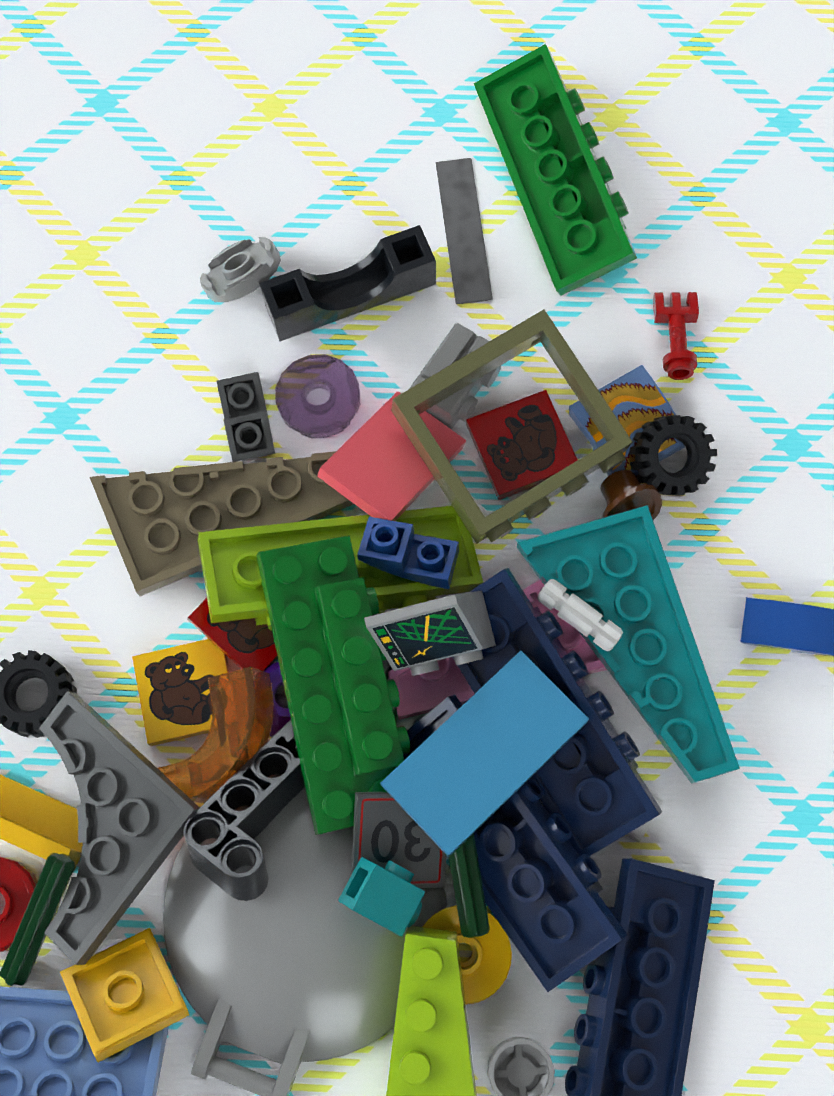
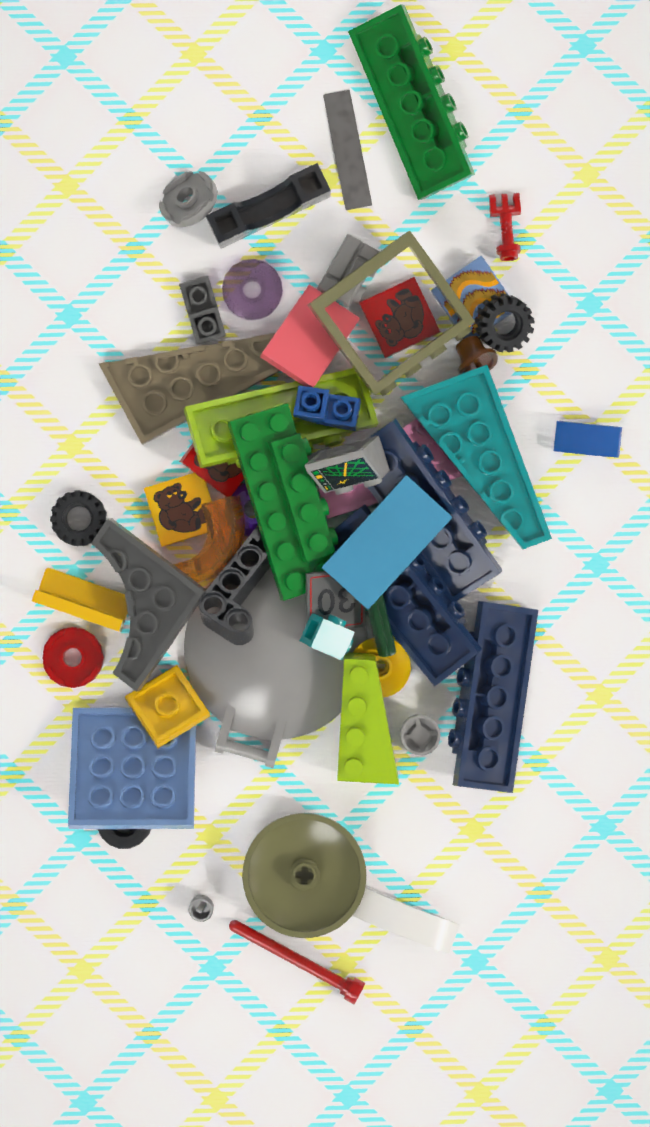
camera: 10 degrees left, 15 degrees up
dark green axle [0,853,75,986] -> none
white axle [537,579,623,651] -> none

